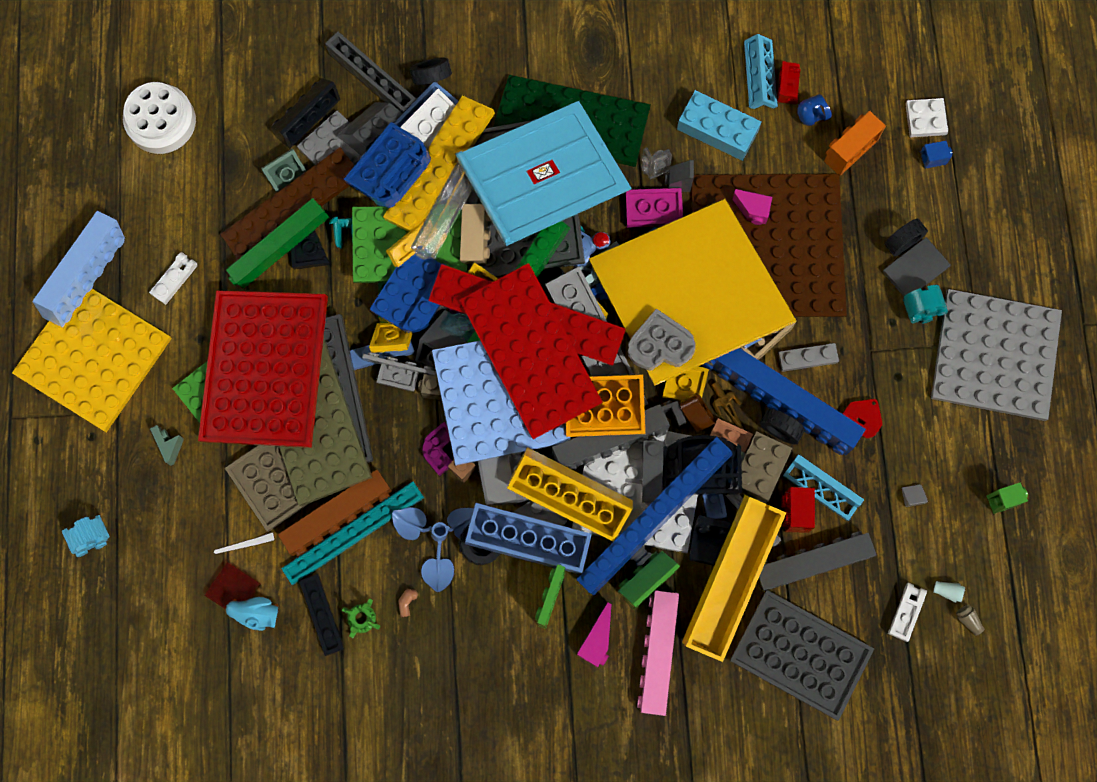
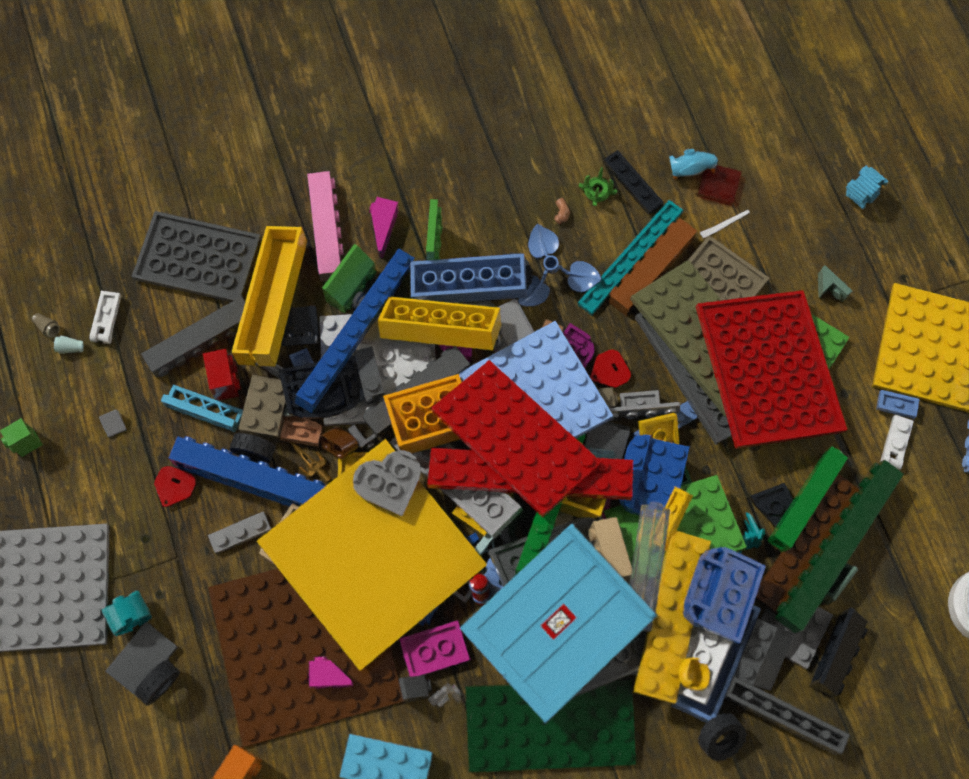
camera: 160 degrees right, 5 degrees down
none -> red piece [590,349,631,388]
none -> yellow hair [679,657,710,691]
none -> dark green brick [775,460,904,634]
none -> medium blue plate [876,390,919,419]

